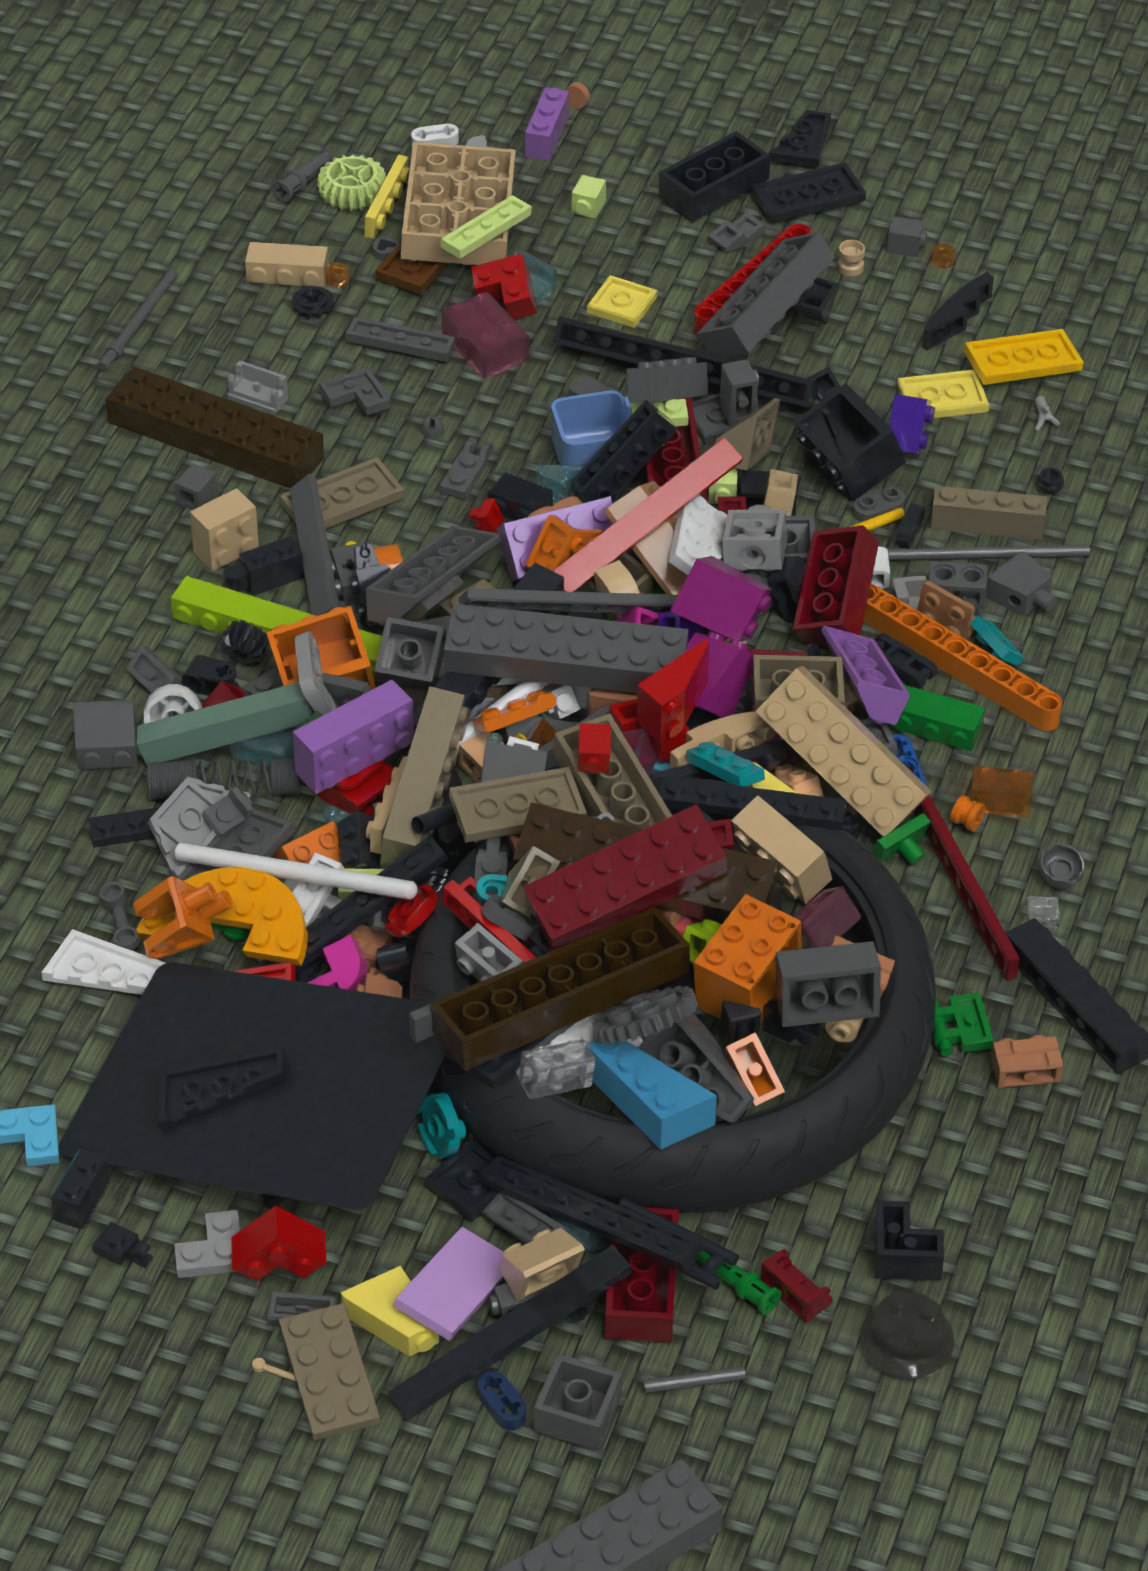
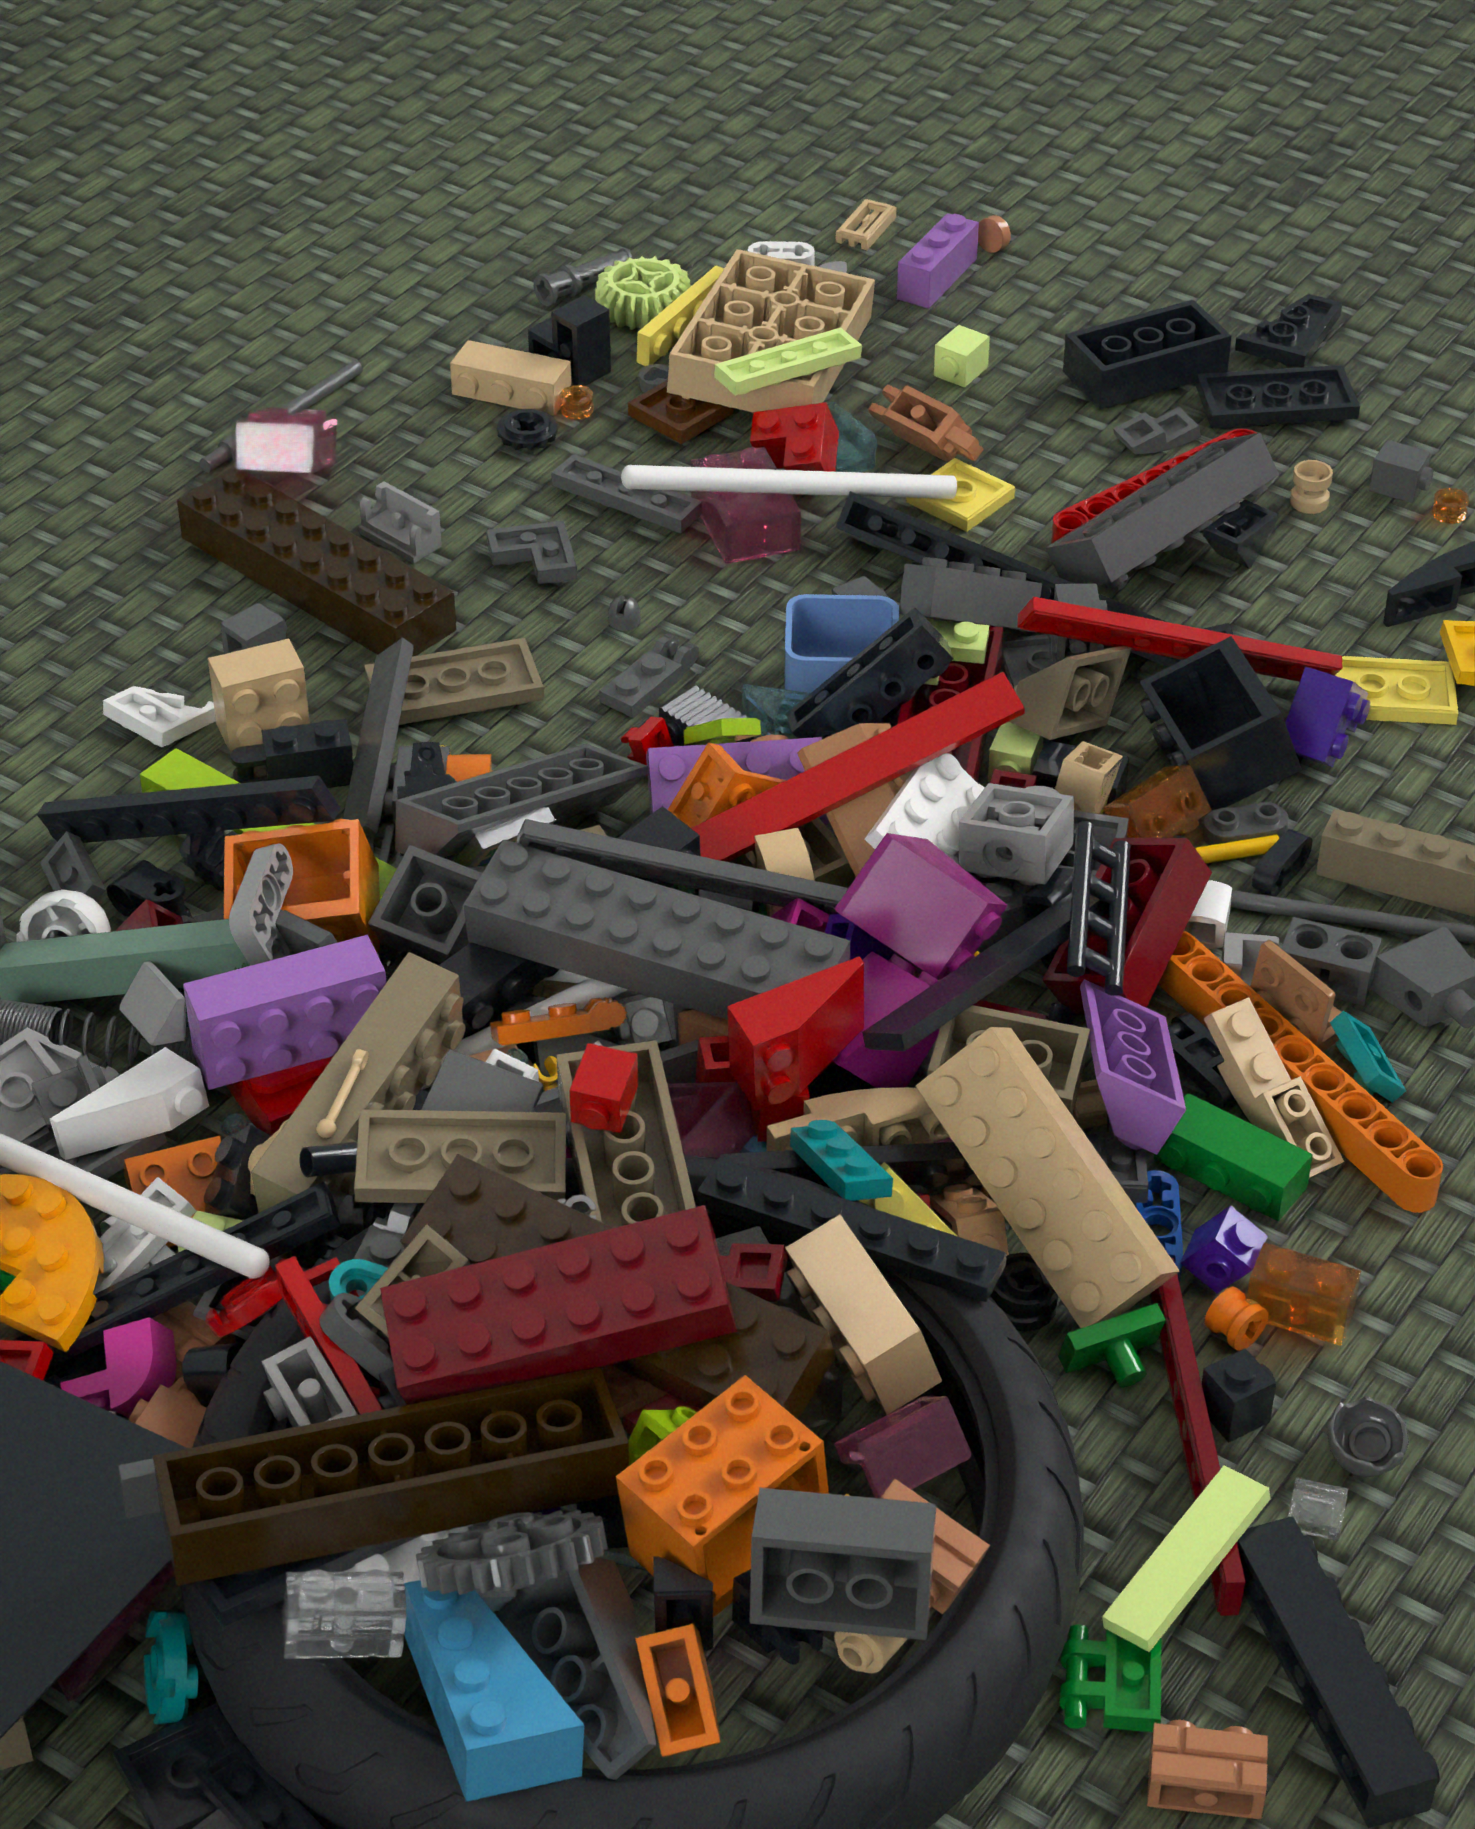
camera: 15 degrees right, 5 degrees down
none -> black plate [37,776,341,843]
none -> white slope [50,1047,209,1160]
none -> white wing [103,686,216,747]
none -> light grey slope [120,961,186,1046]
none -> clear pink brick [235,407,337,473]
none -> tan hinge [316,1049,369,1138]
none -> black brick [528,295,611,389]
none -> white piece [621,465,957,499]
none -> lime plate [684,718,761,745]
none -> tan tile [836,199,897,250]
none -> black tile [862,893,1109,1051]
none -> nougat hinge [868,385,984,463]
none -> red tile [1017,596,1343,682]
none -> black bar [1067,821,1131,996]
none -> yellowish green tile [1102,1465,1270,1652]
none -> clear orange brick [1103,765,1212,838]
none -> dark purple brick [1180,1205,1268,1294]
none -> black brick [1201,1348,1276,1443]
none -> tan slope [1204,997,1344,1178]

